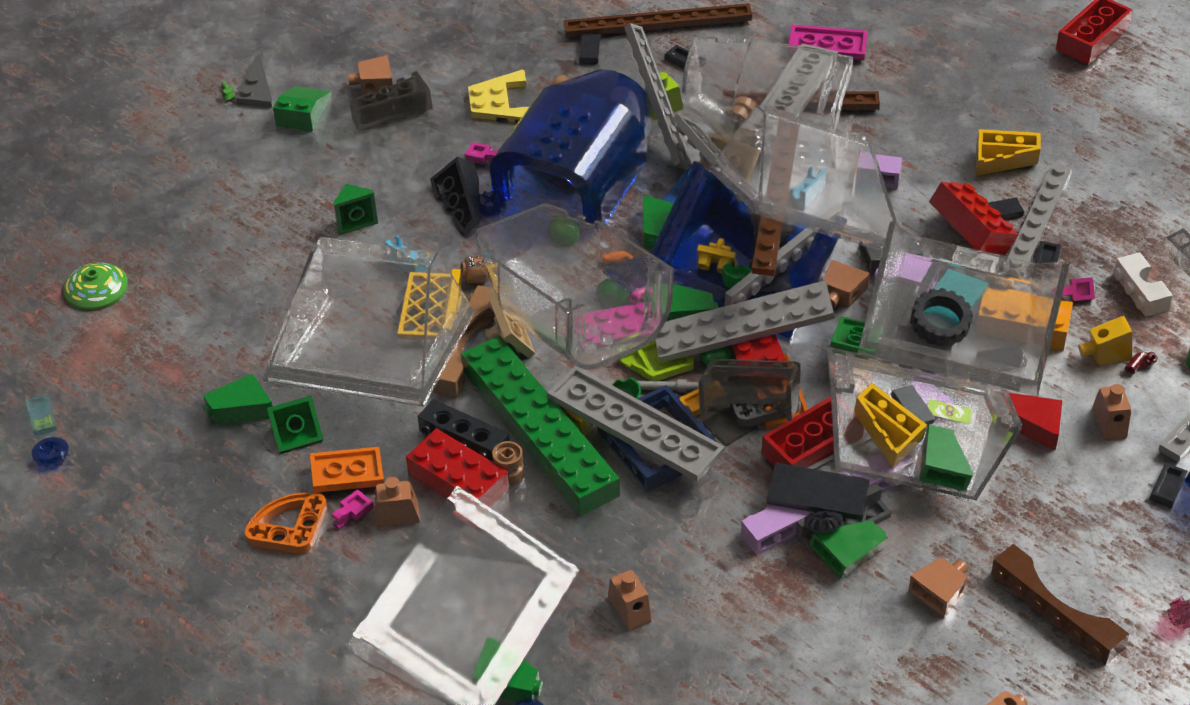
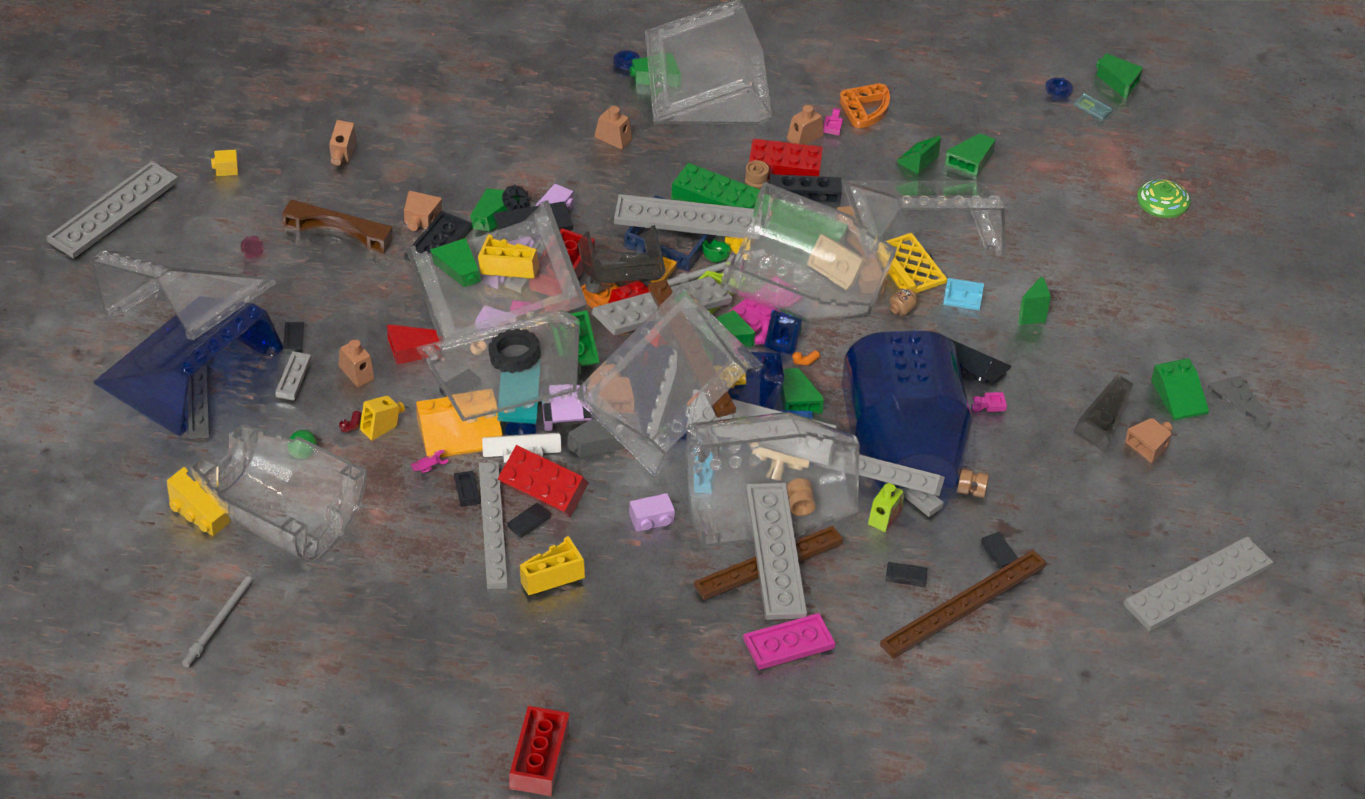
camera: 145 degrees right, 0 degrees up
bright green hand [221,81,235,101] -> none
orange plate [310,447,384,493] -> none
light yellow wing [468,70,532,124] -> none
tile [891,384,936,425] -> none
lime sticker [928,399,972,424] -> none
white arch [1113,252,1173,317] -> none
none -> black tile [404,211,473,272]

